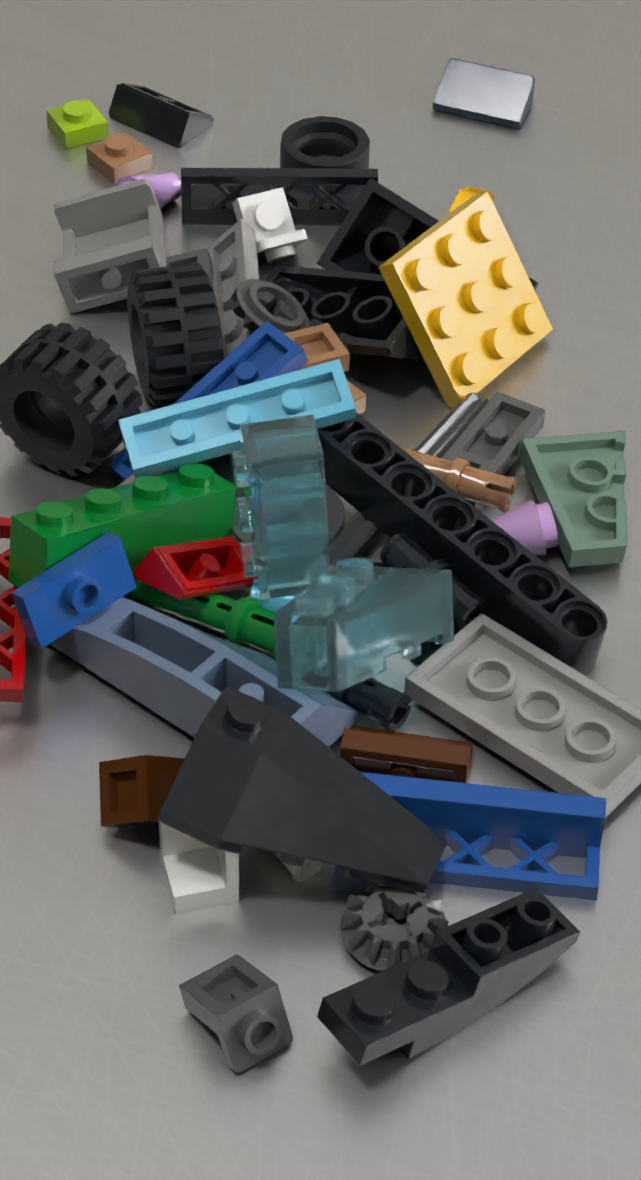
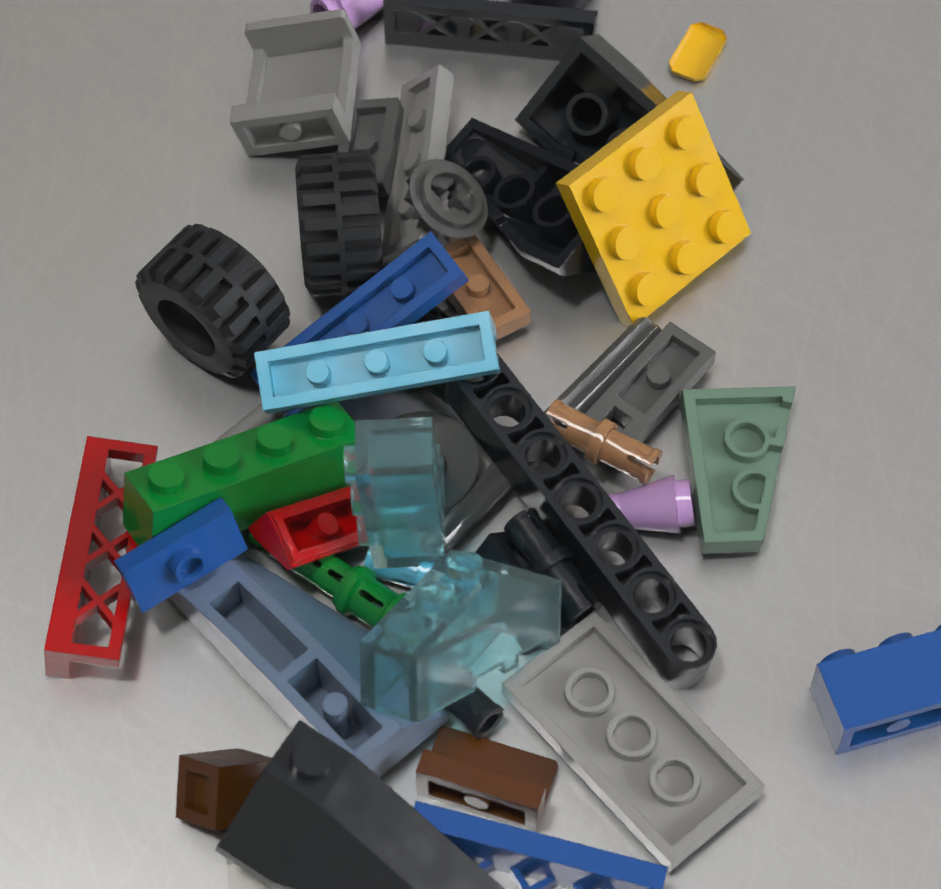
camera: 10 degrees right, 15 degrees up
white bracket [232,187,308,263] -> none
medium nougat plate [284,323,350,372] -> none

